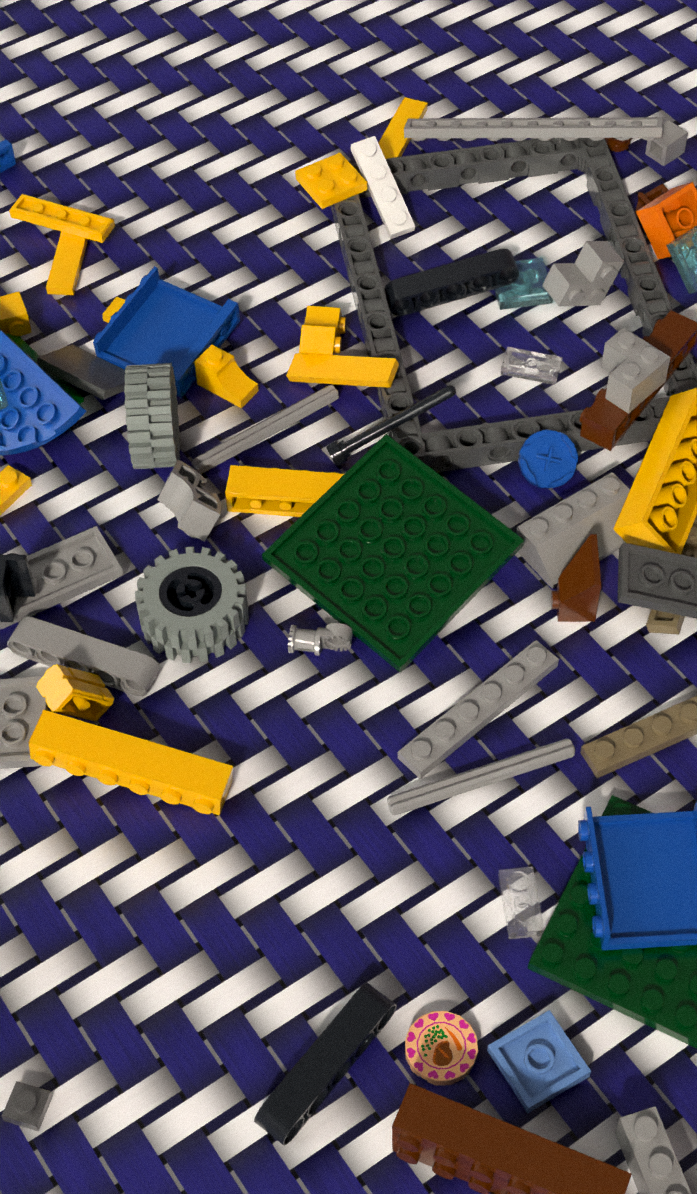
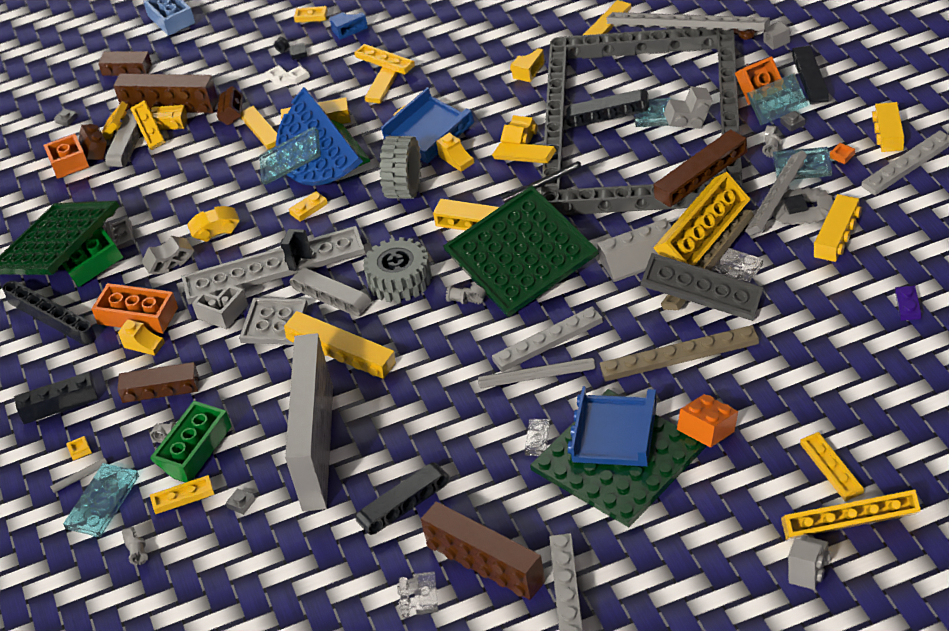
camera: 20 degrees right, 10 degrees down
yellow brick [36,664,114,721] -> none
dark grey tile [37,344,125,400] -> none
light grey brick [157,459,221,542] -> none
light grey axle [191,385,339,474] -> none
yellow plate [295,153,367,209] -> none
white plate [350,136,415,239] -> none
light nougat tile [405,1011,478,1086] -> none
medium blue plate [487,1010,591,1113] -> none
clear plate [501,347,563,385] -> none
blue tile [518,429,578,489] -> none
reddish brown slope [551,534,601,622] -> none
light grey brick [601,327,670,414] -> none
none -> light grey tile [285,333,333,512]
none -> yellow arch [510,48,545,82]

